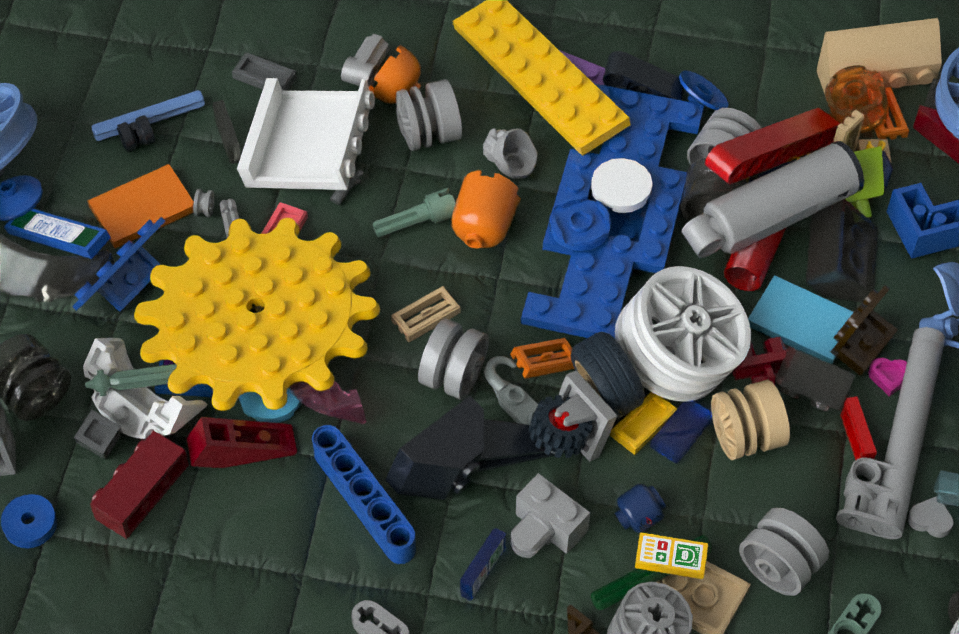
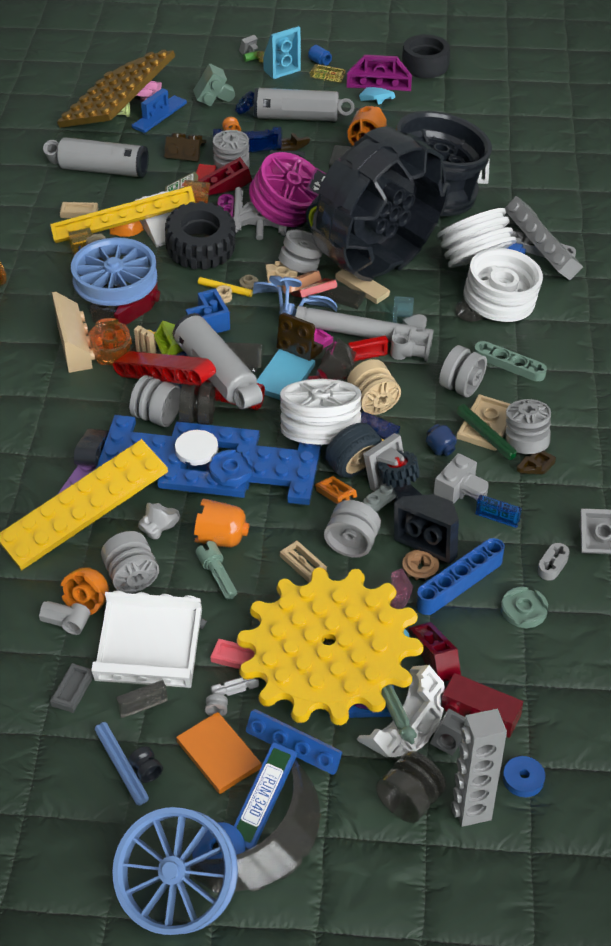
camera: 95 degrees left, 10 degrees down
tile [635,532,708,579] -> none
blue dish [679,70,728,110] -> none
none -> medium nougat gear [402,550,439,581]
none -> sand green tile [501,587,548,628]

